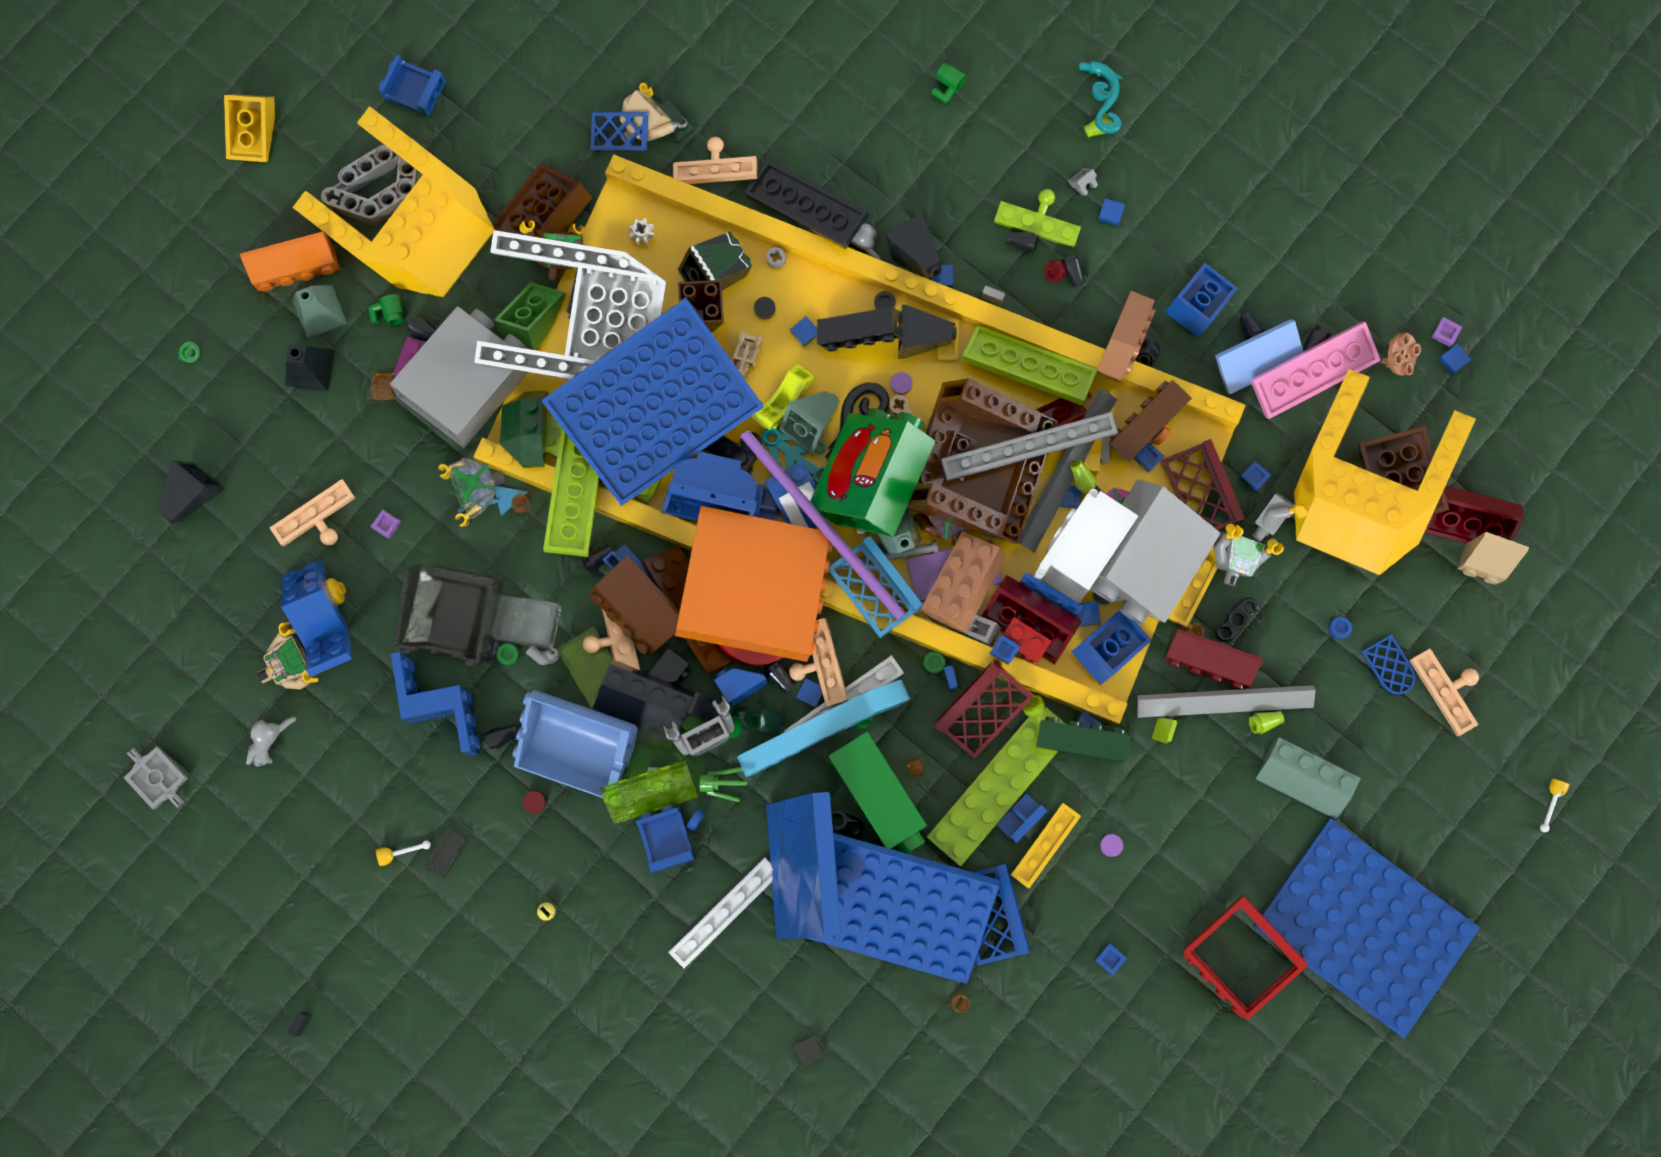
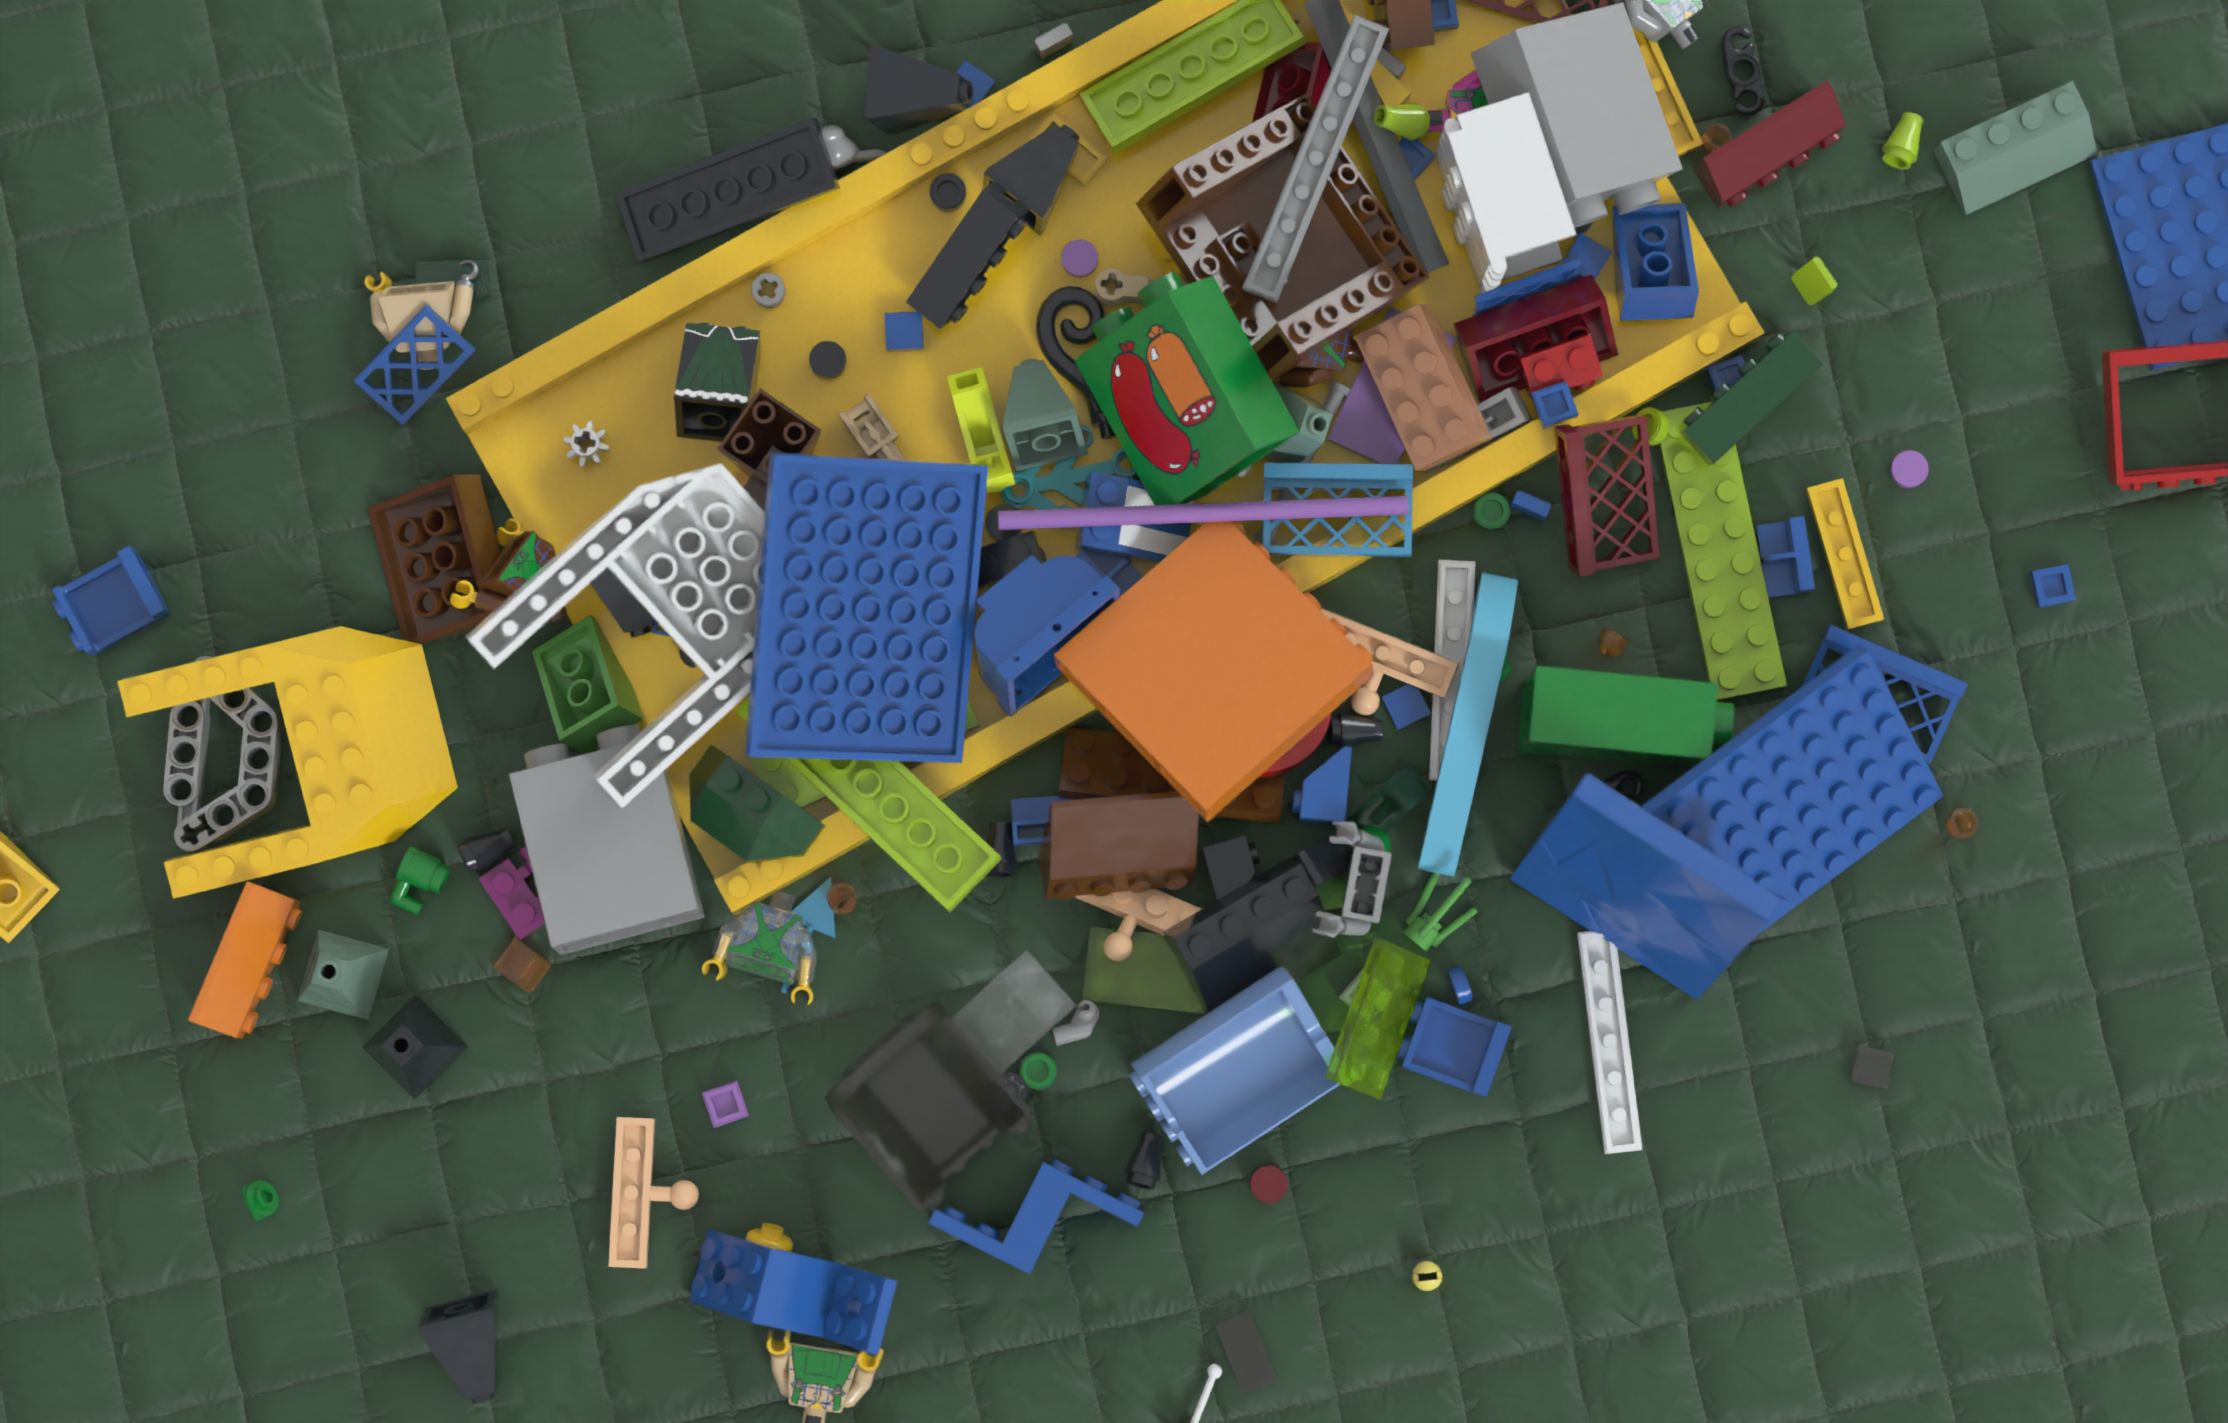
camera: 55 degrees left, 5 degrees up
light nougat plate [673,137,757,184] -> none
light grey tile [1136,685,1316,718] -> none

